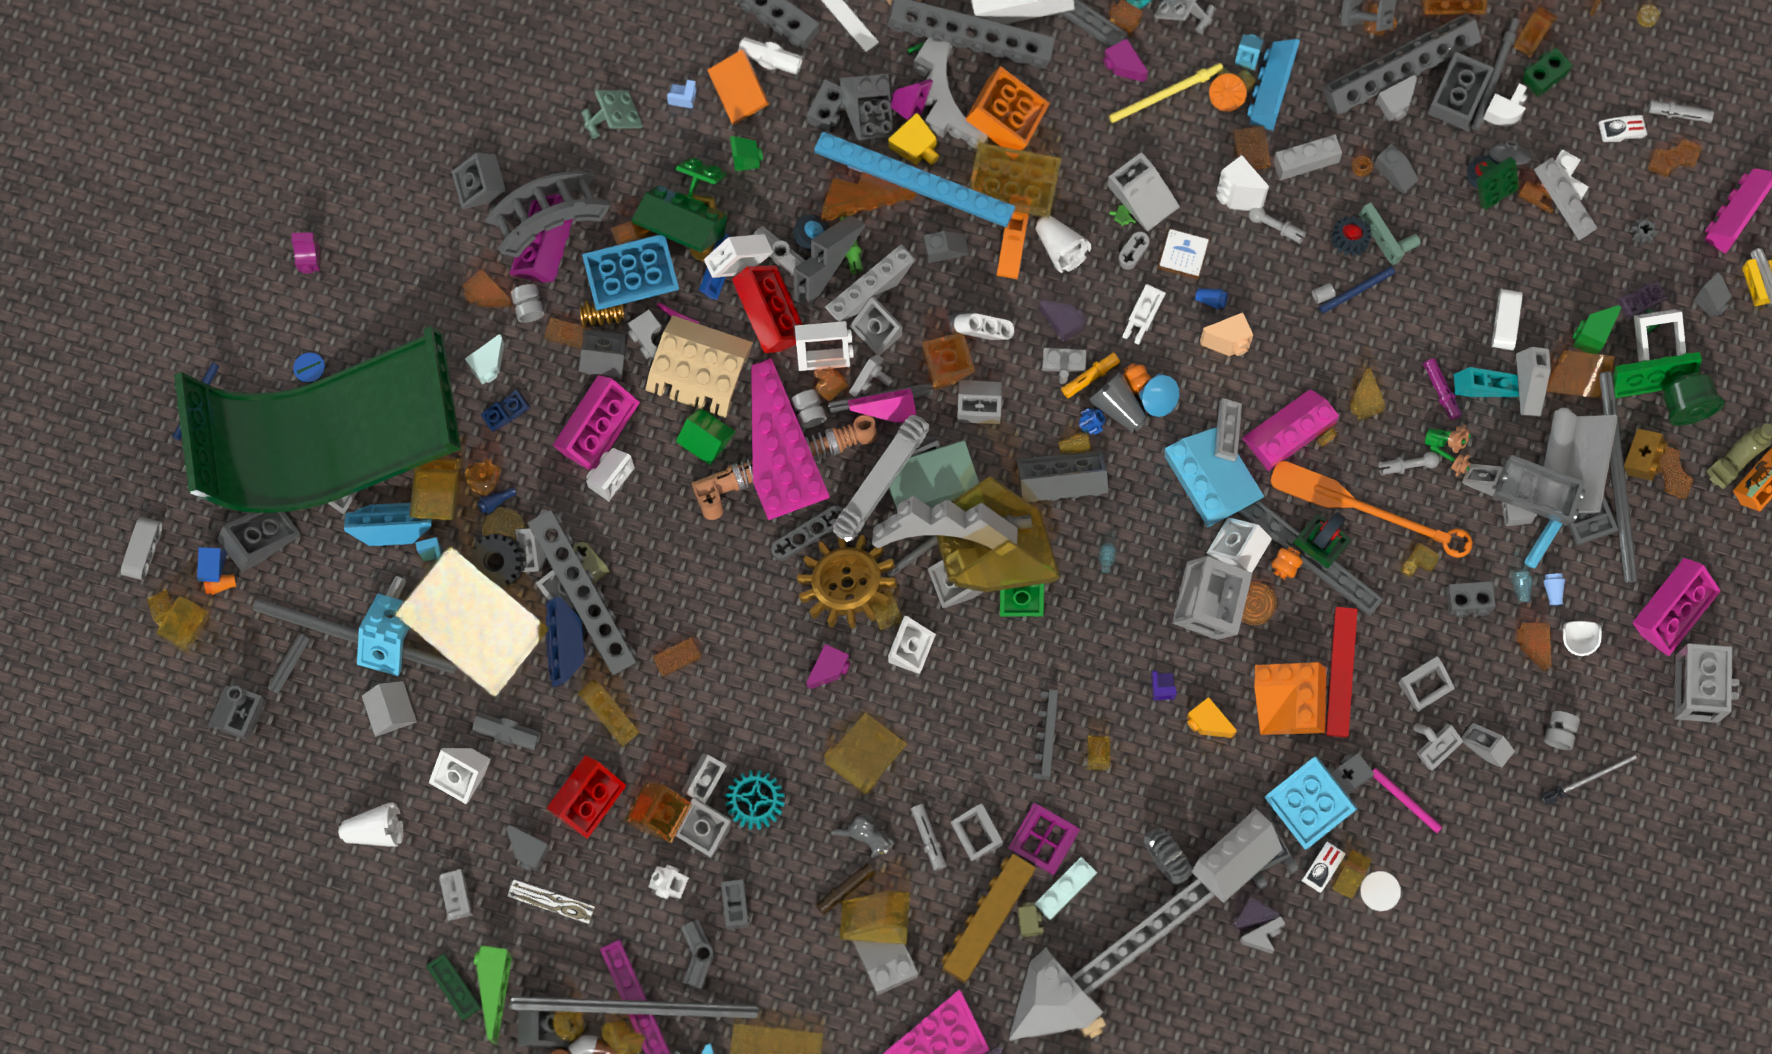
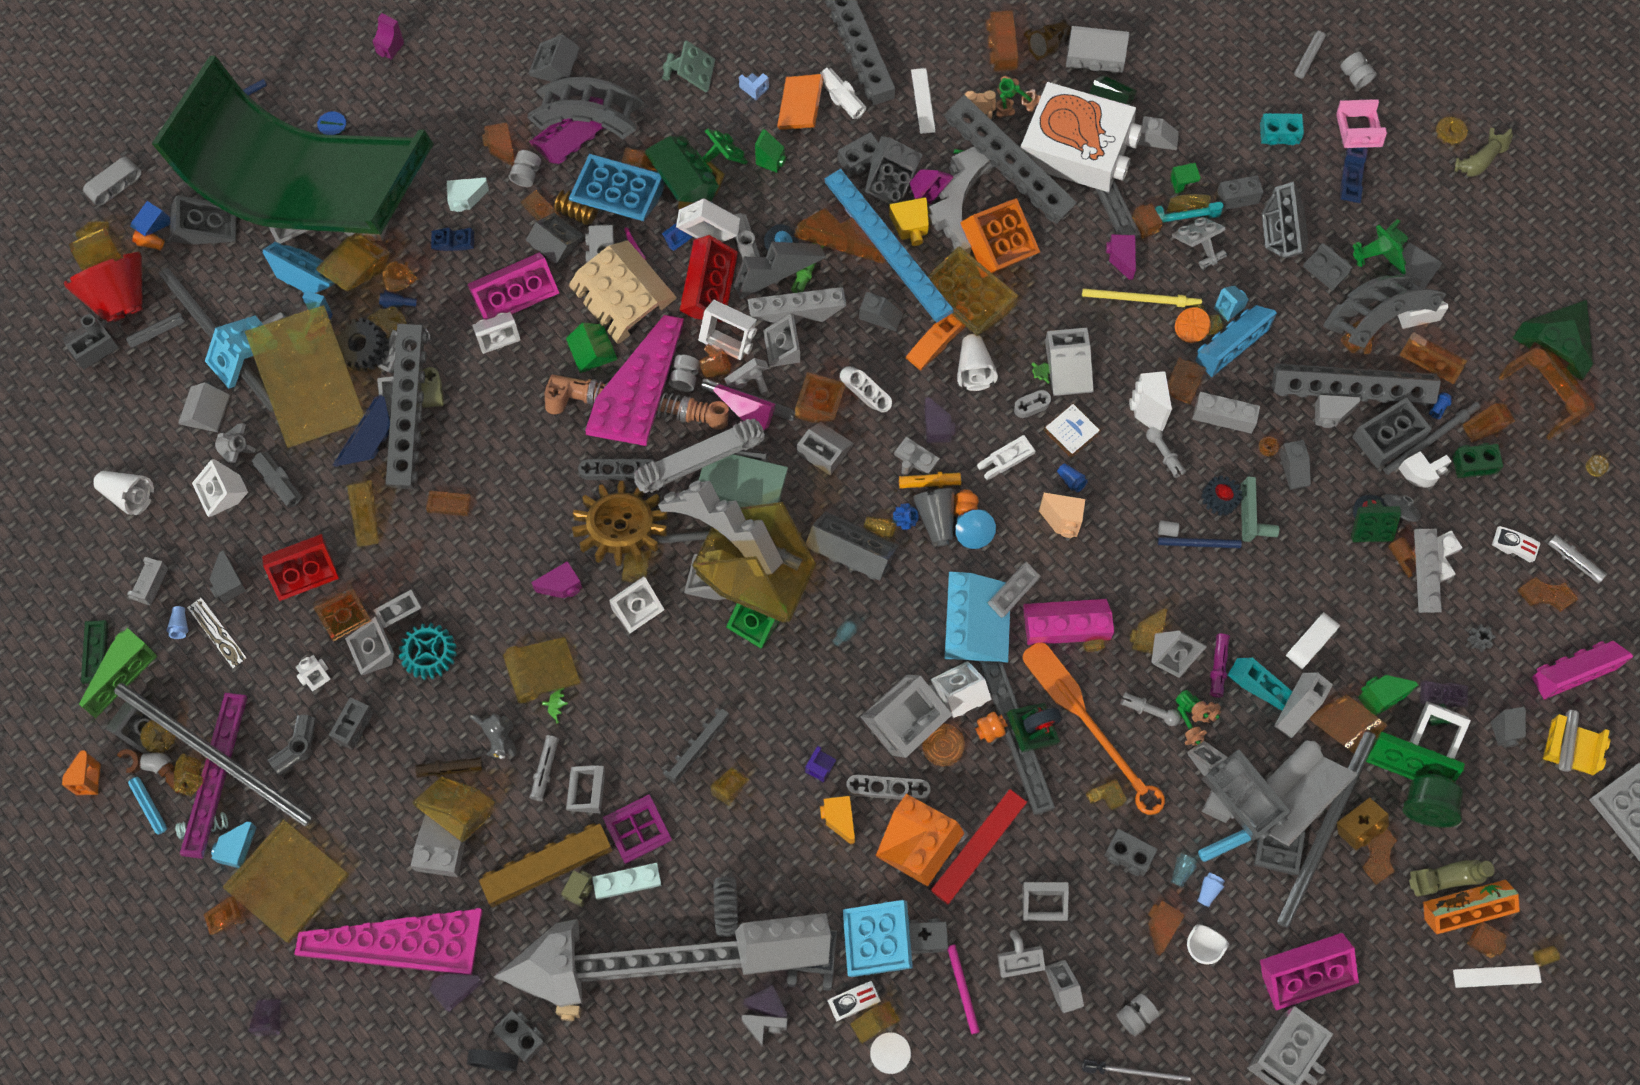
camera: 30 degrees right, 5 degrees down
none -> red cone [63,252,143,323]
none -> light blue cone [167,606,188,639]
none -> light grey brick [215,423,256,463]
none -> bright green piece [542,687,568,724]
none -> light grey beam [846,775,931,801]
none -> light grey slope [1152,631,1207,678]
none -> blue pin [1429,392,1452,419]

